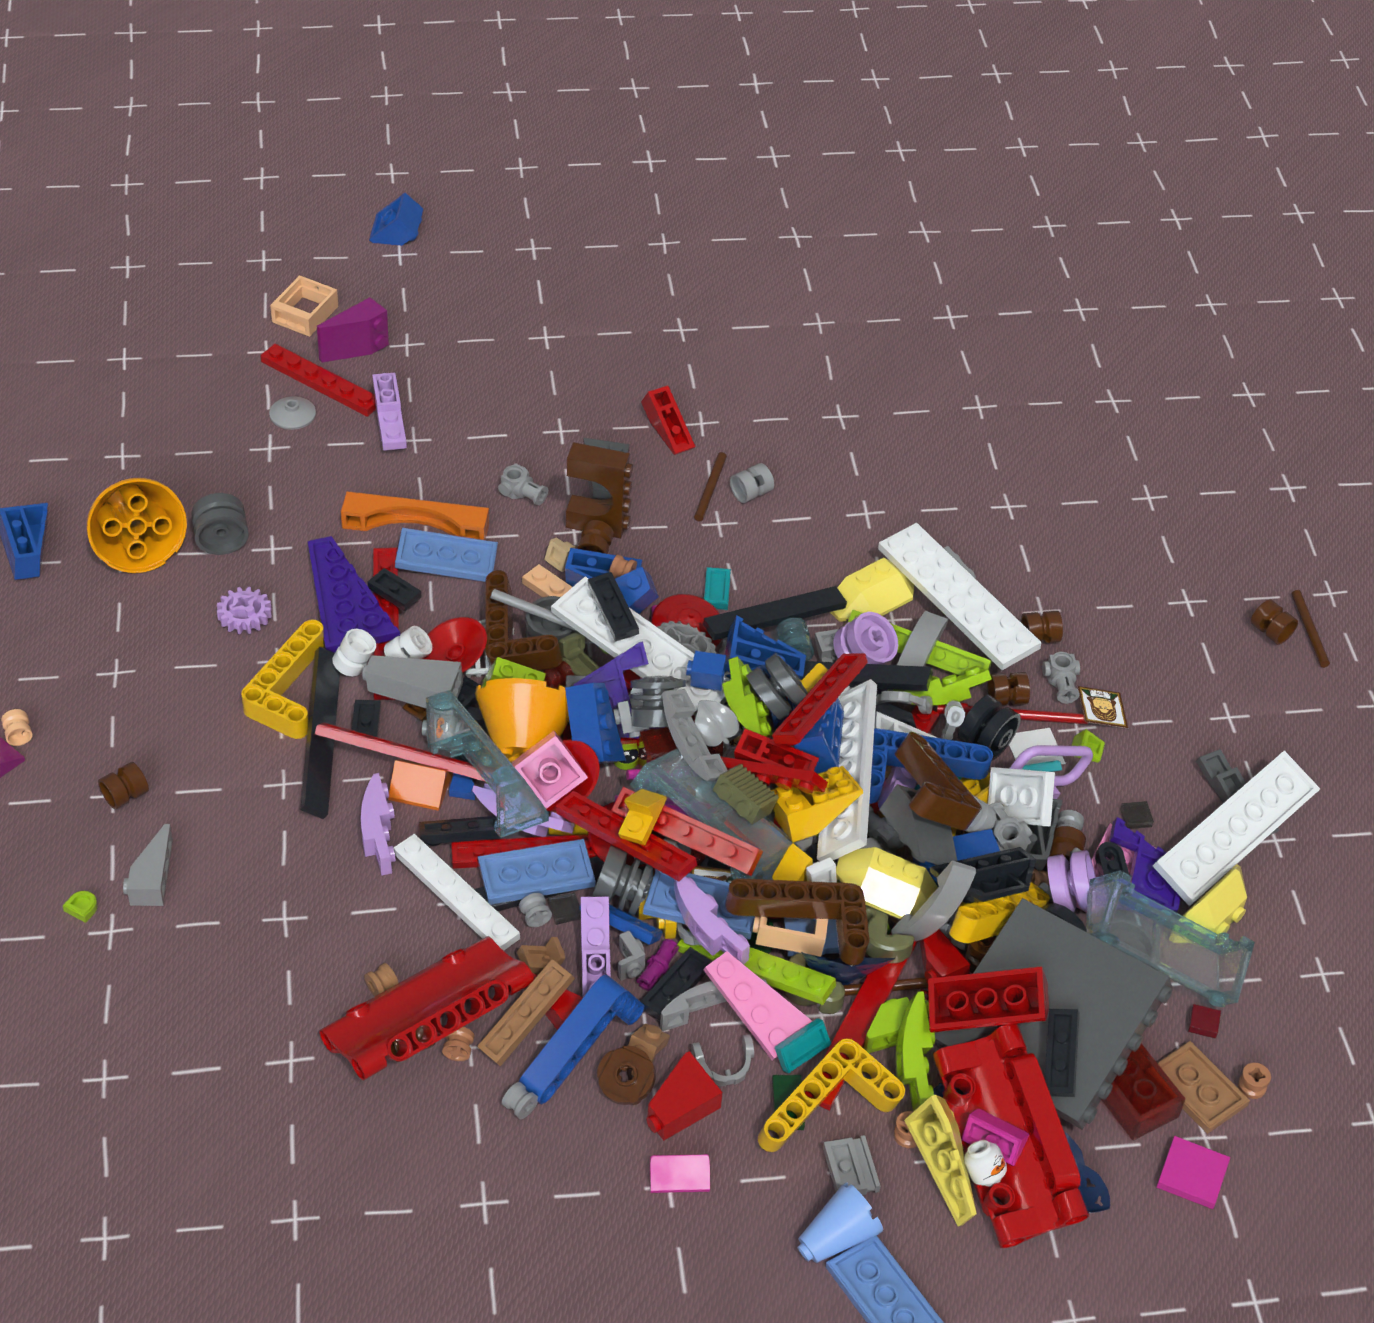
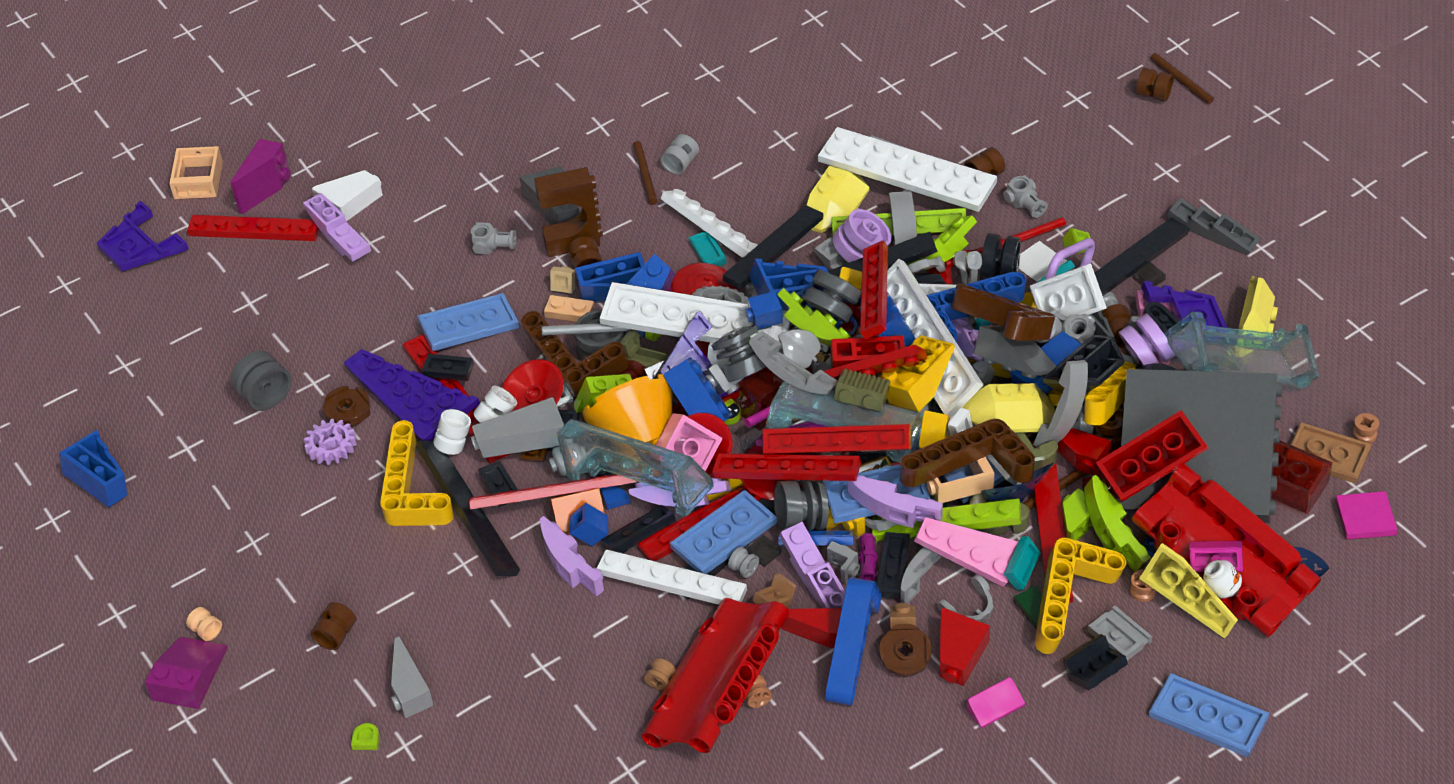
camera: 20 degrees left, 0 degrees up
light orange cone [86,478,187,573] -> none
light grey dish [269,396,316,430] -> none
orange arch [341,491,489,540] -> none
blue slope [369,193,423,246] -> none
medium nougat plate [477,959,575,1066] -> none
light grey wheel [502,1082,538,1120] -> none
black plate [588,572,639,642] -> none
nougat wheel [609,554,637,578] -> none
yellow slope [618,789,667,846] -> none
red slope [641,385,696,455] -> none
clear light blue wheel [776,618,814,661] -> none
light blue cone [797,1182,883,1263] -> none
reddish brown wheel [987,672,1030,706] -> none
black plate [1045,1009,1080,1097] -> none
sticker [1077,686,1129,729] -> none
white plate [1153,751,1320,906] -> none
dark red tile [1188,1004,1221,1038] -> none
none -> dark purple wing [97,201,188,271]
none -> white slope [312,170,383,221]
none -> reddish brown plate [322,386,371,426]
none -> blue brick [569,503,609,546]
none -> white plate [661,189,758,258]
none -> black bracket [1063,634,1128,691]
none -> black tile [1094,217,1190,296]

